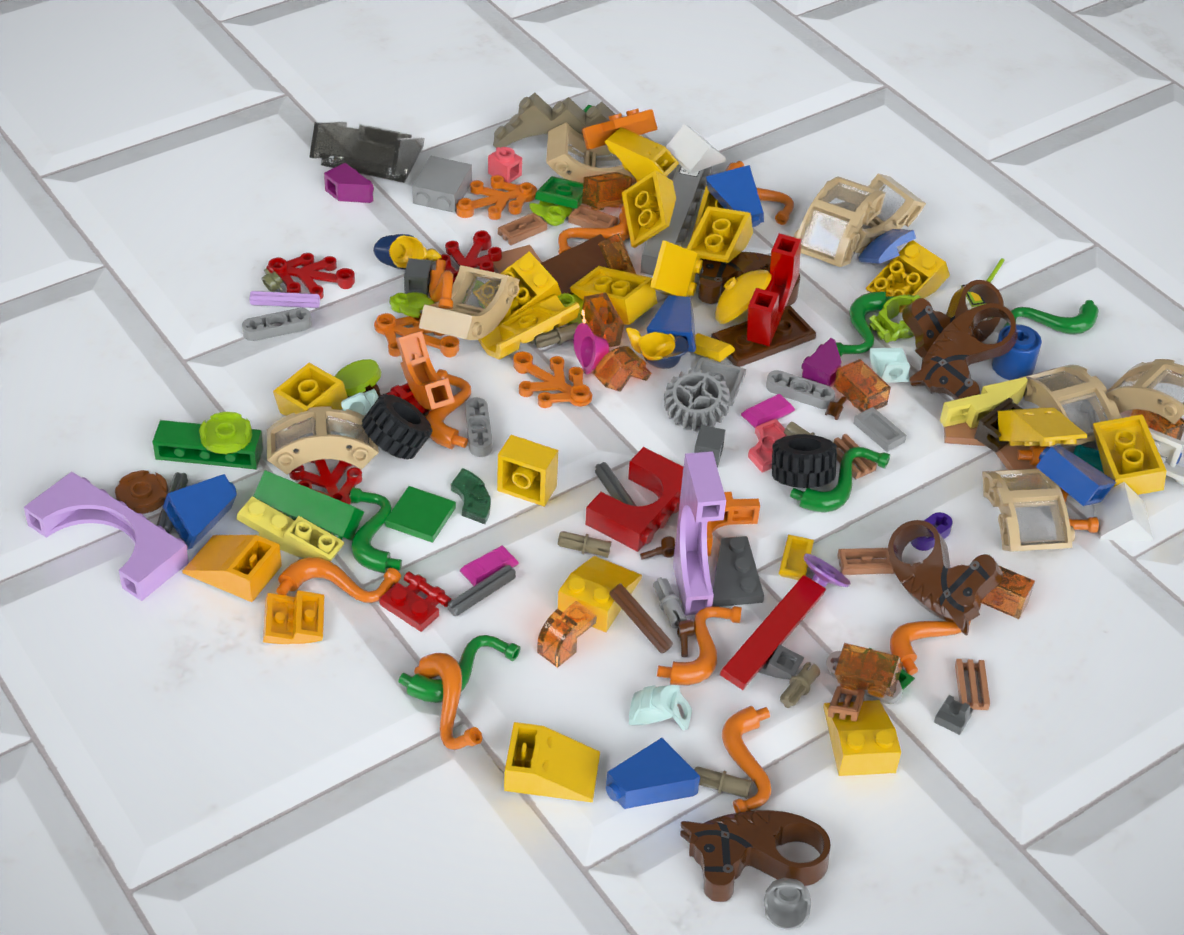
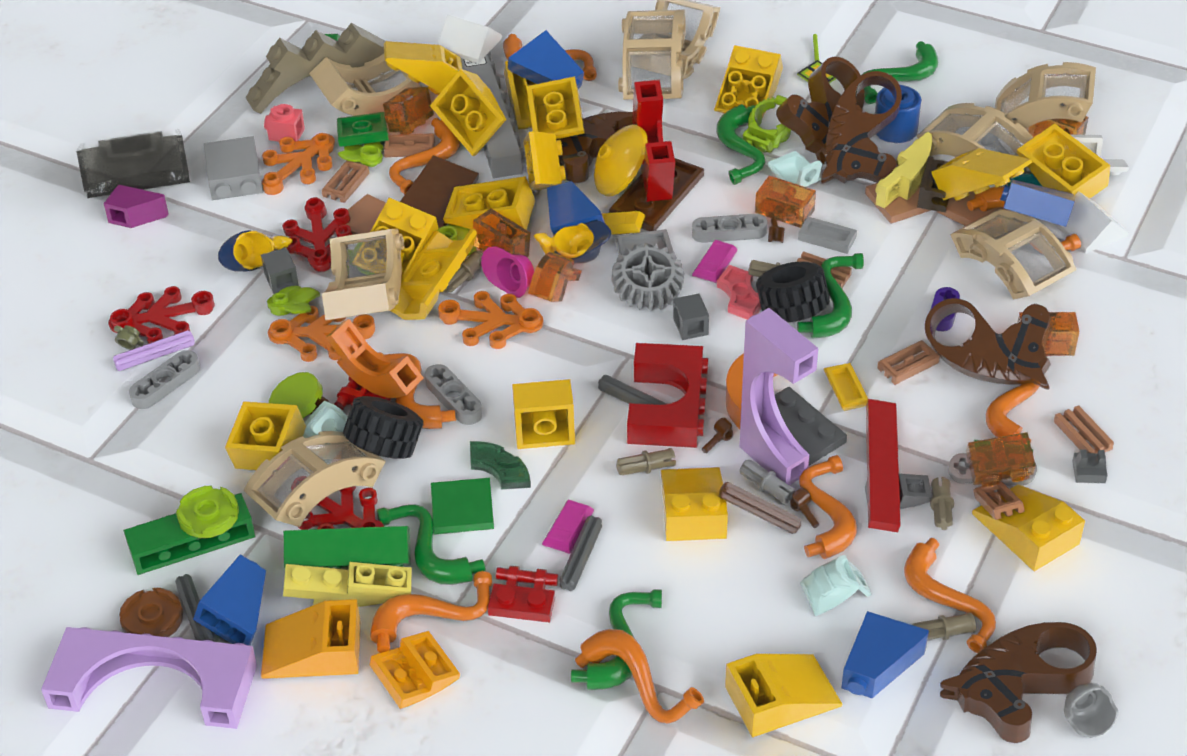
camera: 25 degrees left, 0 degrees up
orange animal [429,260,453,309] -> none
clear orange brick [537,601,597,668] -> none
orange bracket [582,108,657,150] -> none
clear orange plate [598,233,636,274] -> none
magenta slope [801,338,842,387] -> none
medium lavender dish [803,554,851,587] -> none
blue slope [858,229,916,264] -> none

